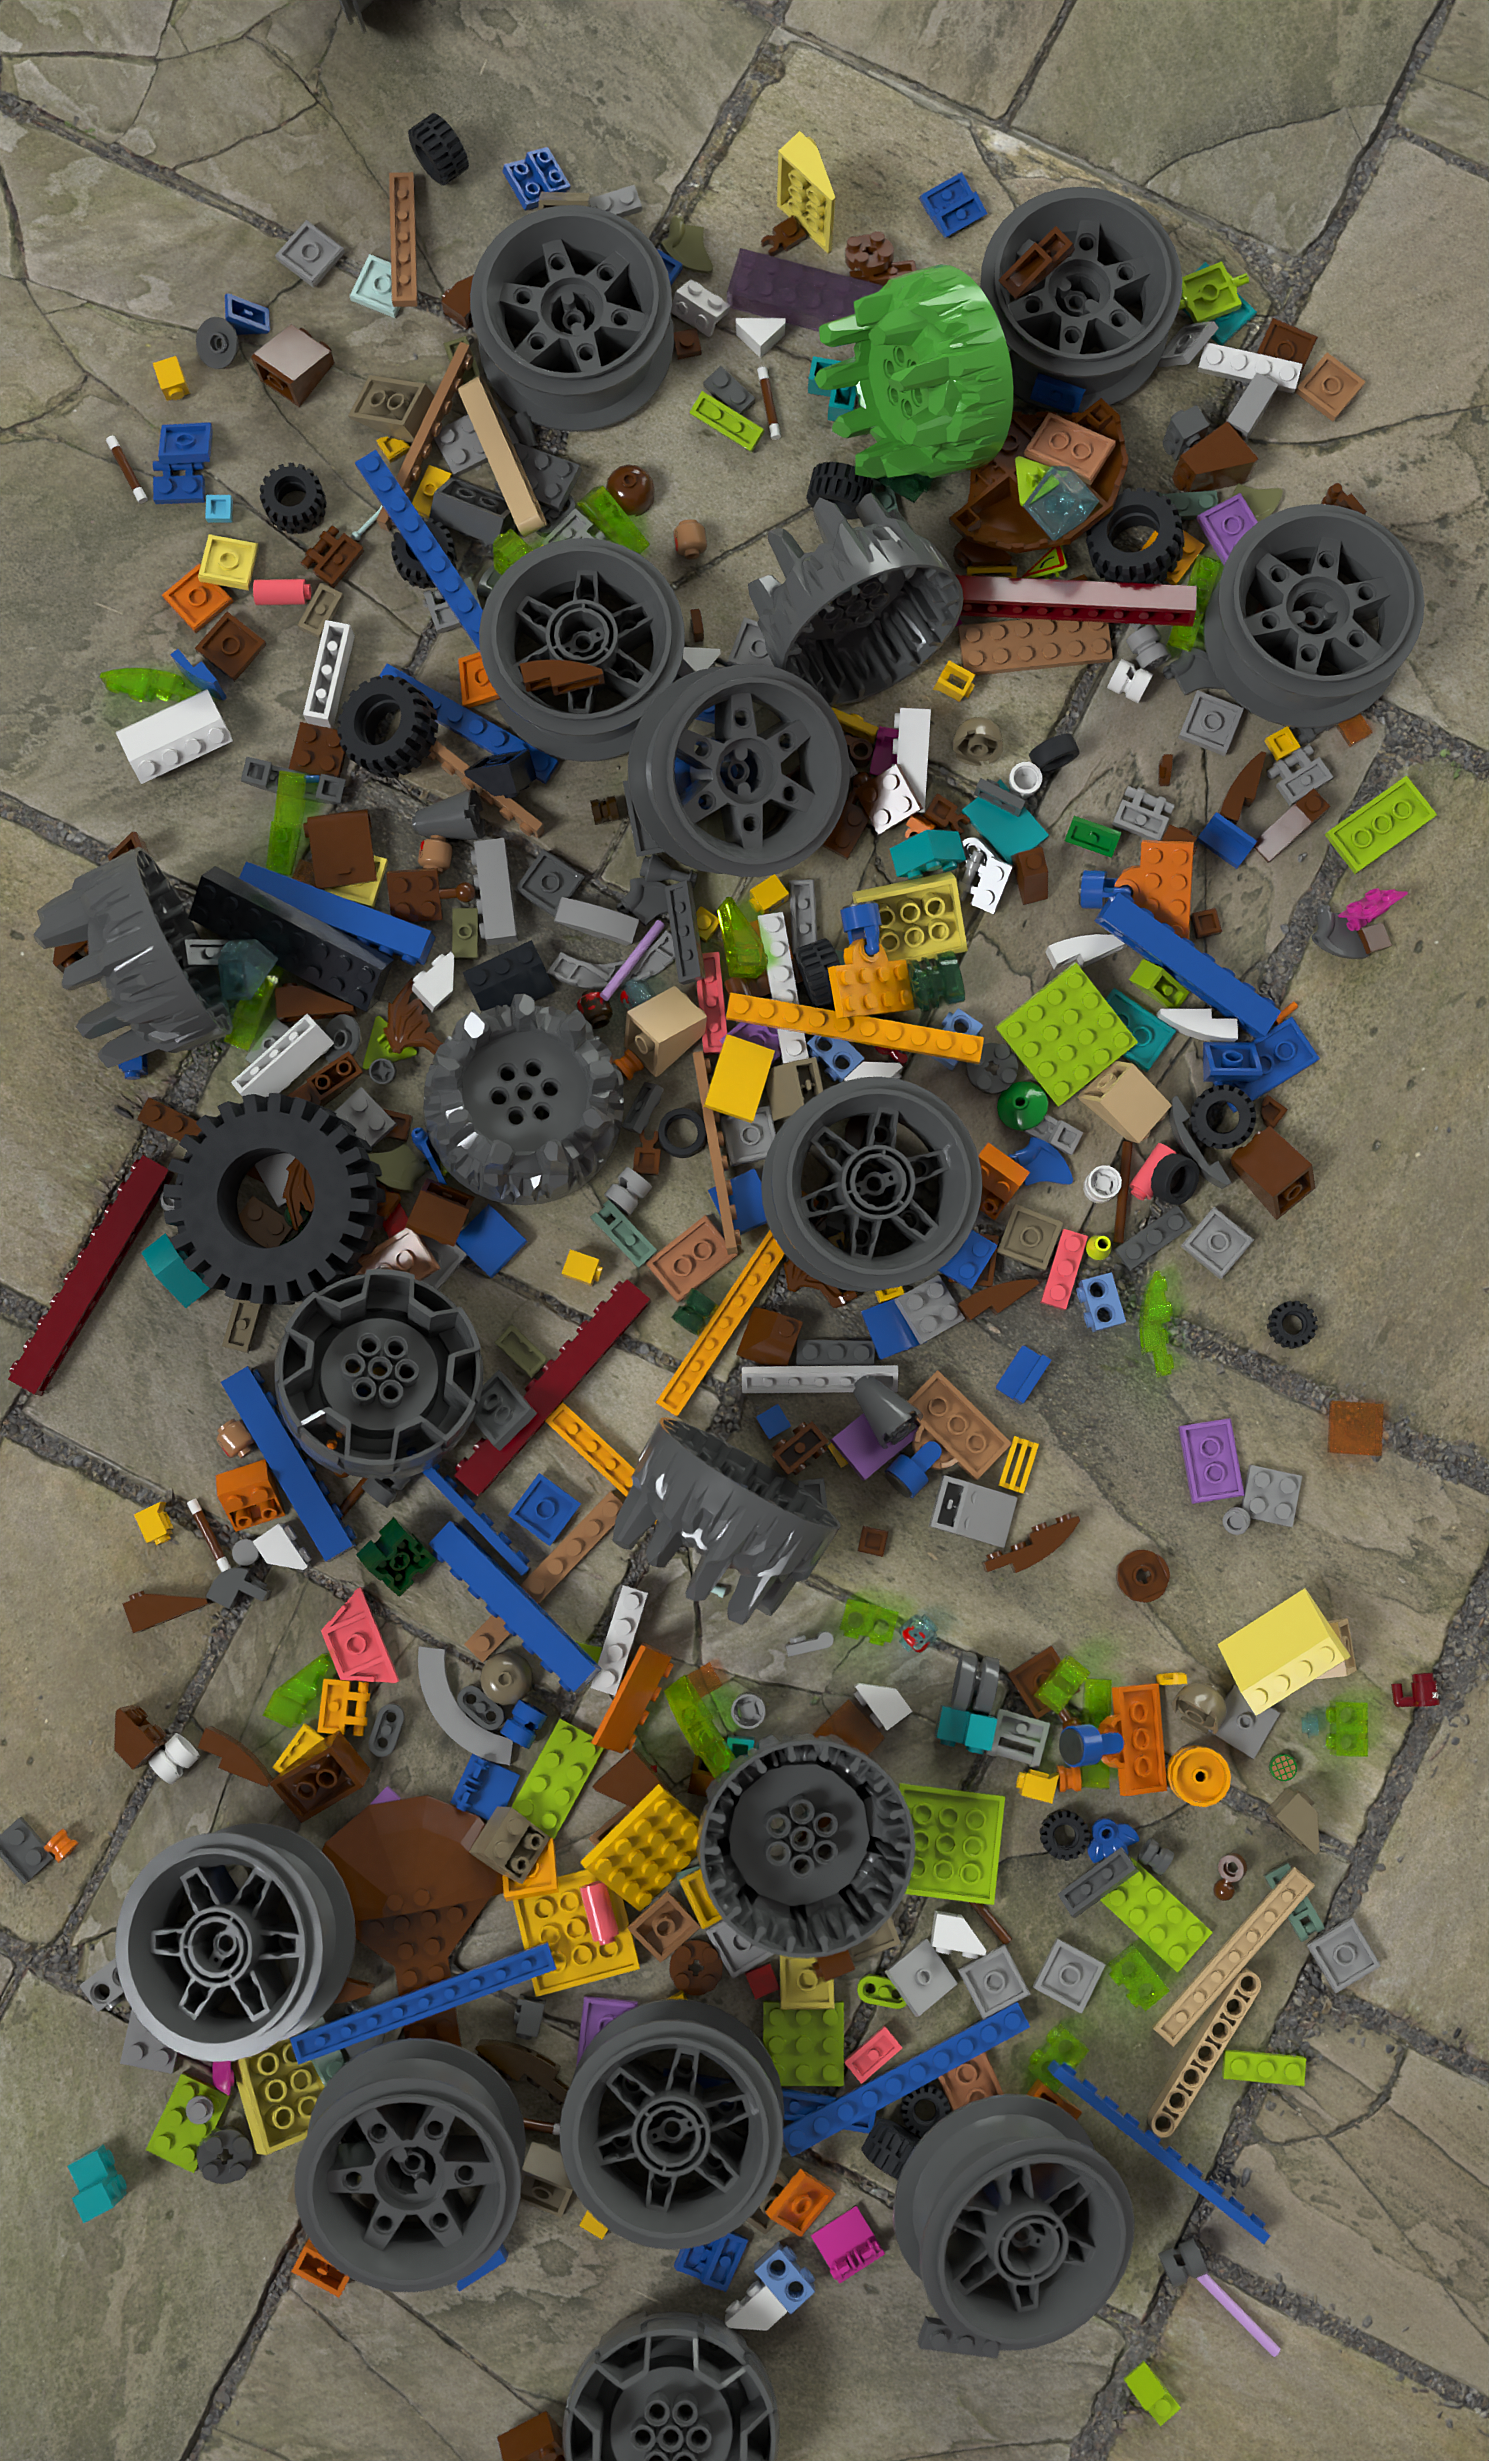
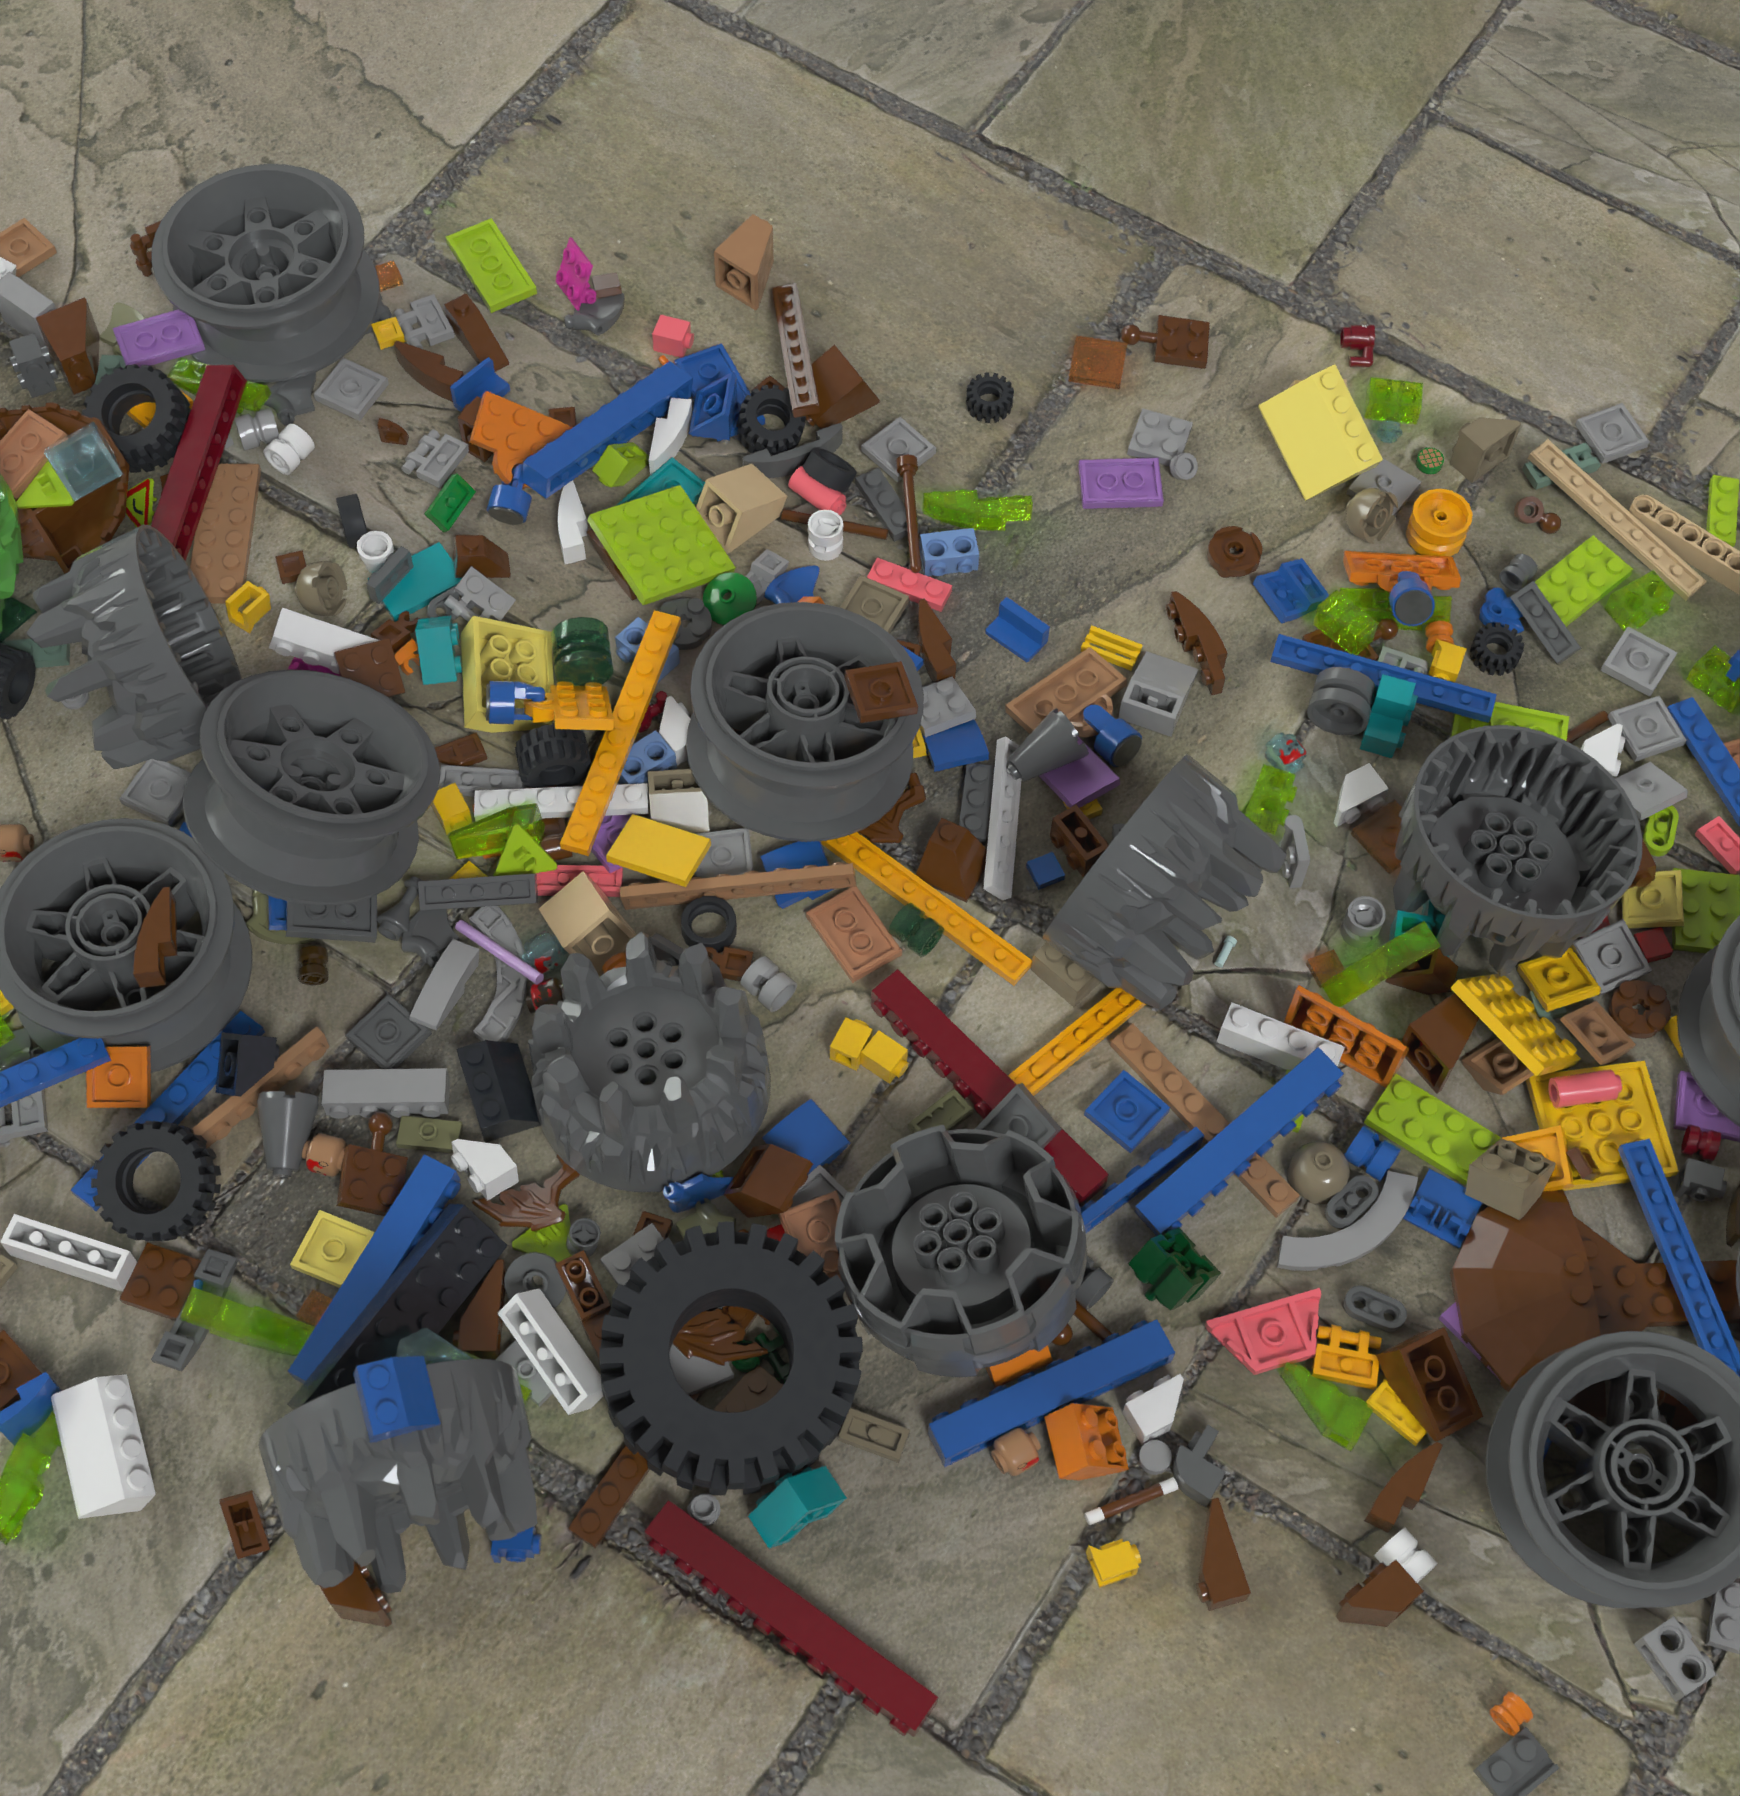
camera: 85 degrees left, 20 degrees down
reddish brown door [303,809,377,889] -> none
sand green plate [590,1200,658,1269] -> none
neon yellow cone [1086,1235,1111,1260] -> none
yellow tile [1156,1672,1187,1685] -> none
none -> reddish brown plate [276,550,307,584]
none -> blue slope [354,1356,441,1443]
none -> reddish brown tile [435,732,488,767]
none -> lime piece [493,823,557,876]
none -> coral brick [652,315,694,358]
none -> medium nougat slope [714,214,774,311]
none -> tile [772,283,820,418]
none -> reddish brown plate [844,661,918,723]
none -> yellow brick [860,1030,909,1084]
none -> reddish brown piece [896,454,921,573]
none -> reddish brown plate [1121,315,1210,369]
none -> blue slope [1252,558,1331,624]
none -> blue plate [1270,634,1497,723]
none -> reddish brown tile [1566,1147,1601,1181]
none -> dark red wheel [1681,1124,1721,1161]

